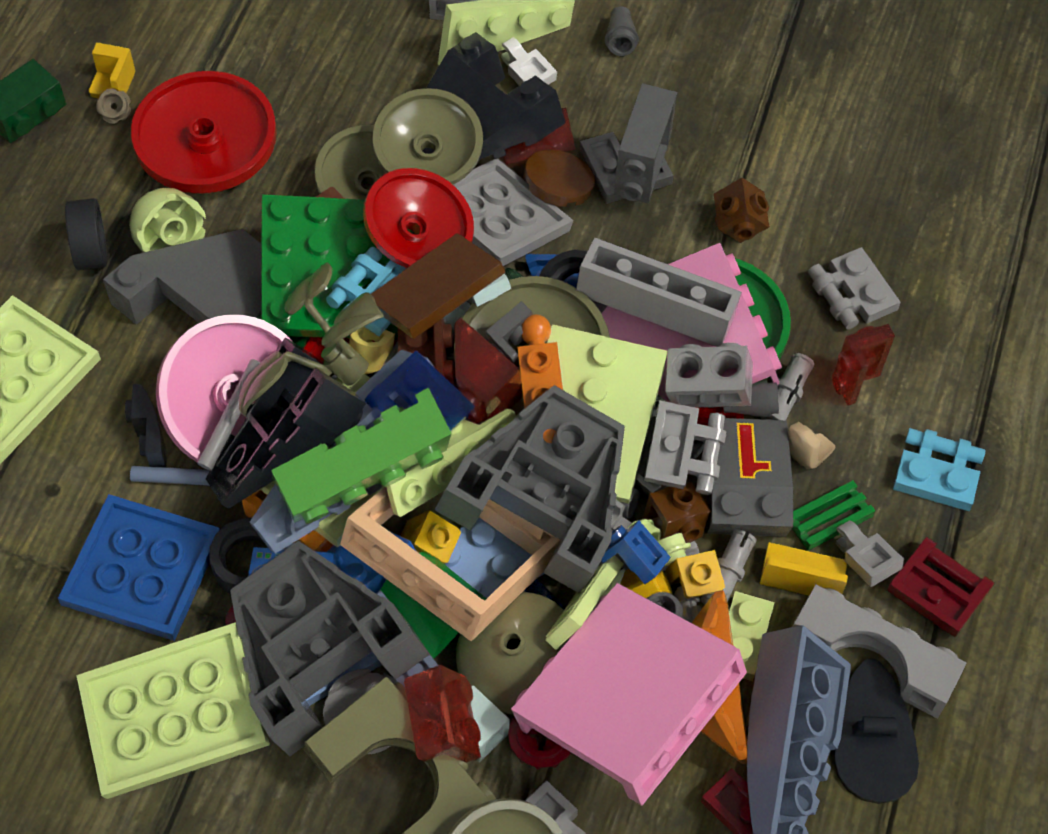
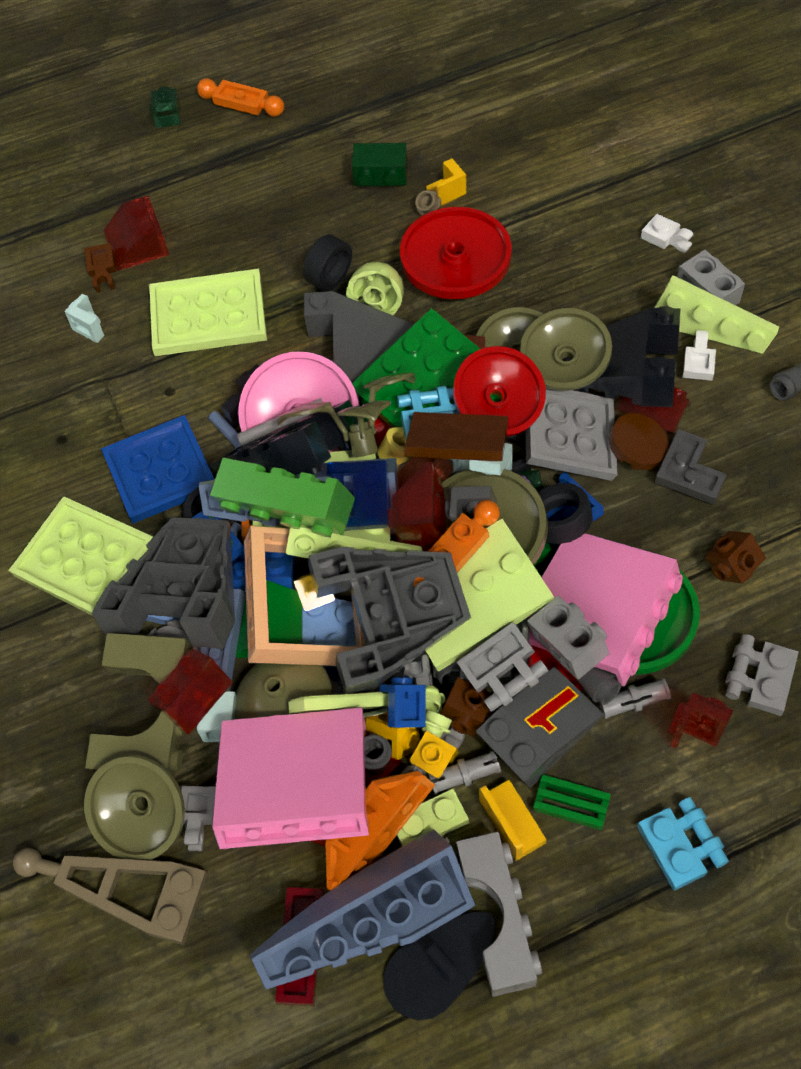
camera: 55 degrees right, 0 degrees up
light grey brick [576,238,742,347] -> none
dark grey window [614,83,677,204] -> none
tan hair [788,422,835,469] -> none
light grey plate [836,520,904,587] -> none
dark red plate [887,537,995,637] -> none

